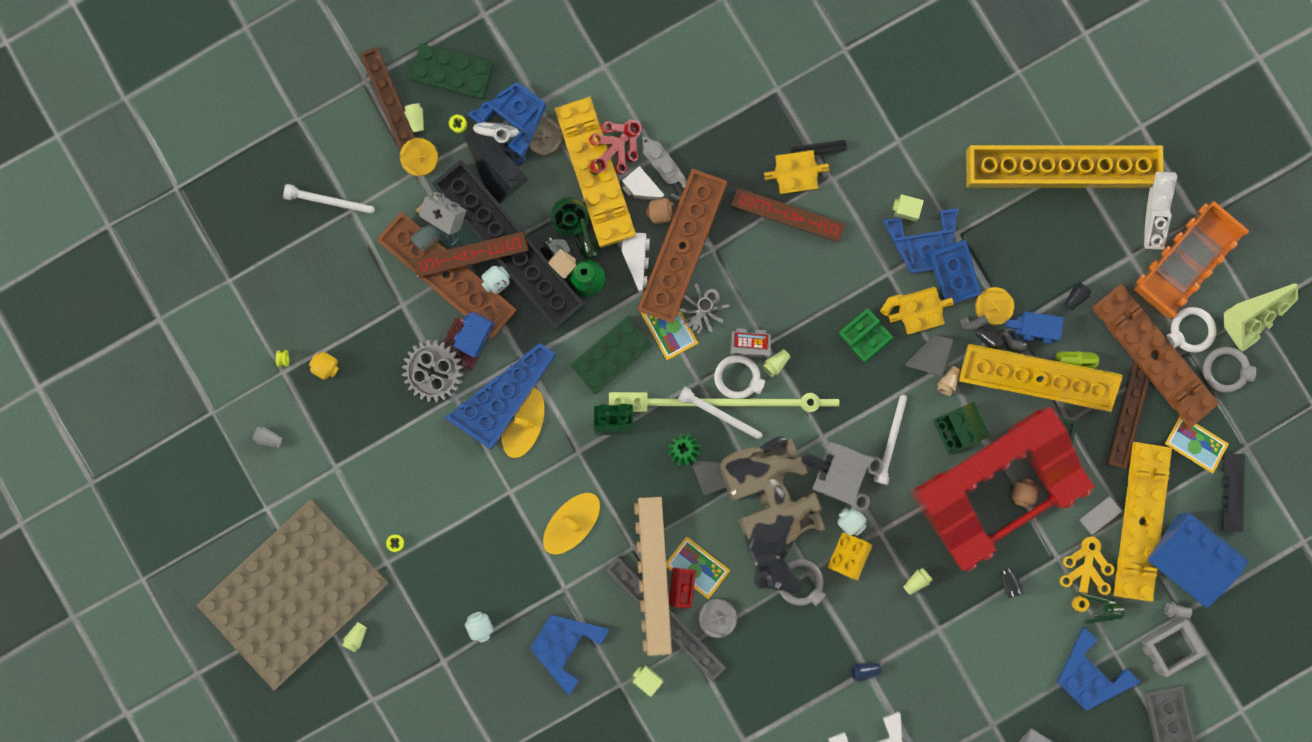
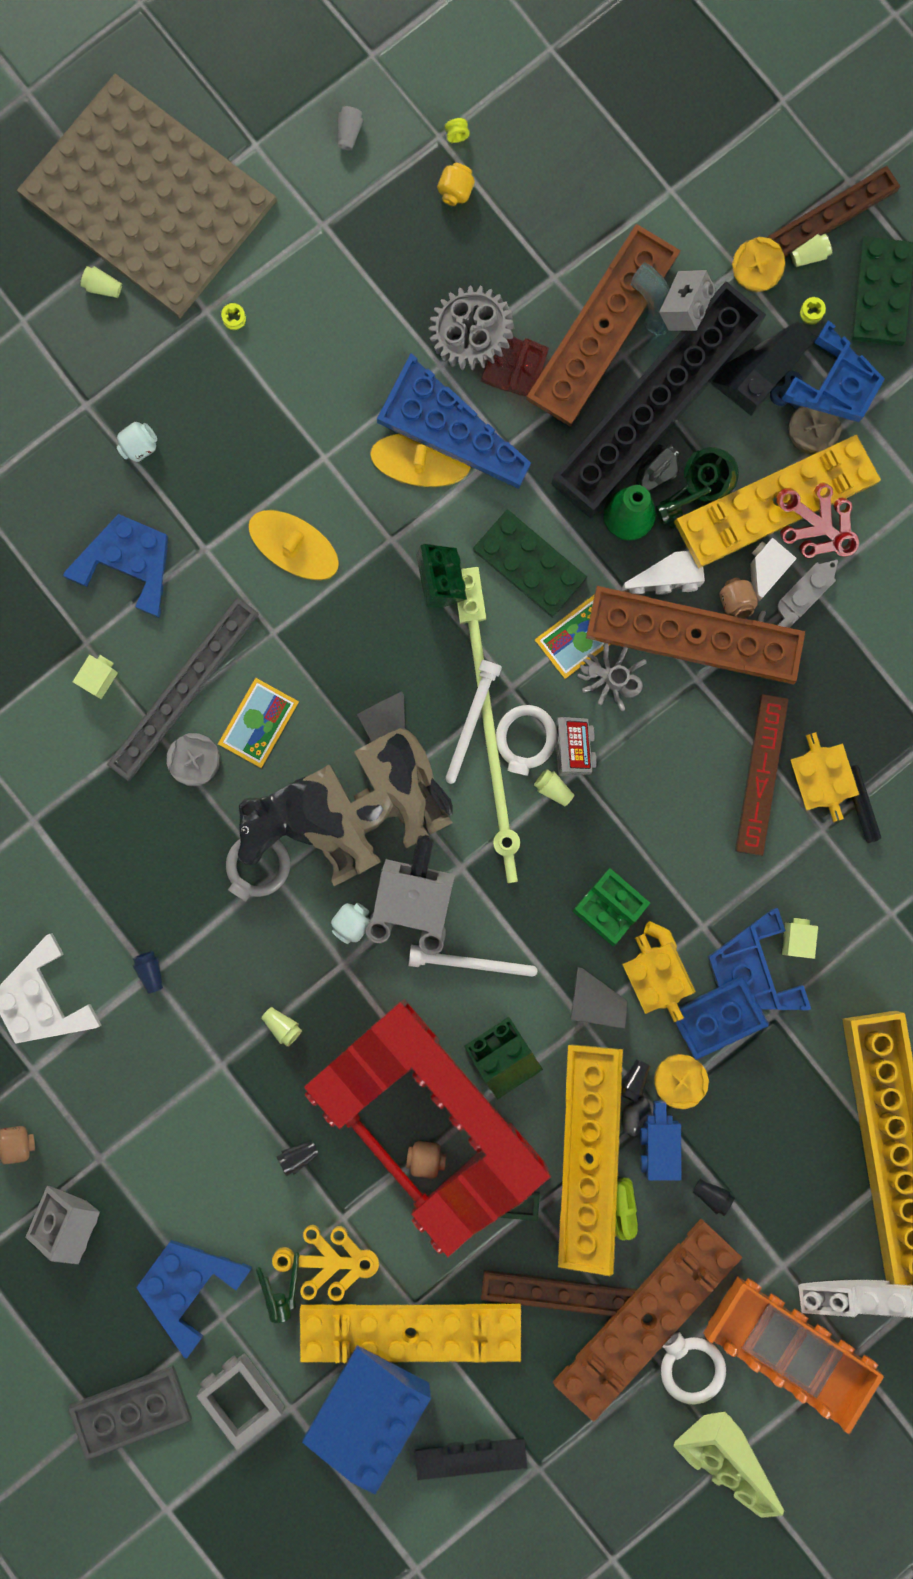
camera: 70 degrees right, 0 degrees up
white piece [283,184,375,213] -> none
reddish brown tile [413,232,529,277] -> none
blue brick [454,312,496,357] -> none
white piece [473,123,519,143] -> none
light aqua head [481,266,511,294] -> none
tan slope [548,249,576,278] -> none
tan brick [634,497,672,656] -> none
green gear [668,434,701,466] -> none
red slope [668,567,696,609] -> none
yellow bracket [828,532,873,581] -> none
tan cone [937,366,961,396] -> none
dark grey arm [959,315,989,330] -> none
light grey tile [1078,496,1122,535] -> none
sticker [1165,417,1229,474] -> none
light grey pin [1165,602,1192,620] -> none
light grey piece [1203,347,1256,393] -> none

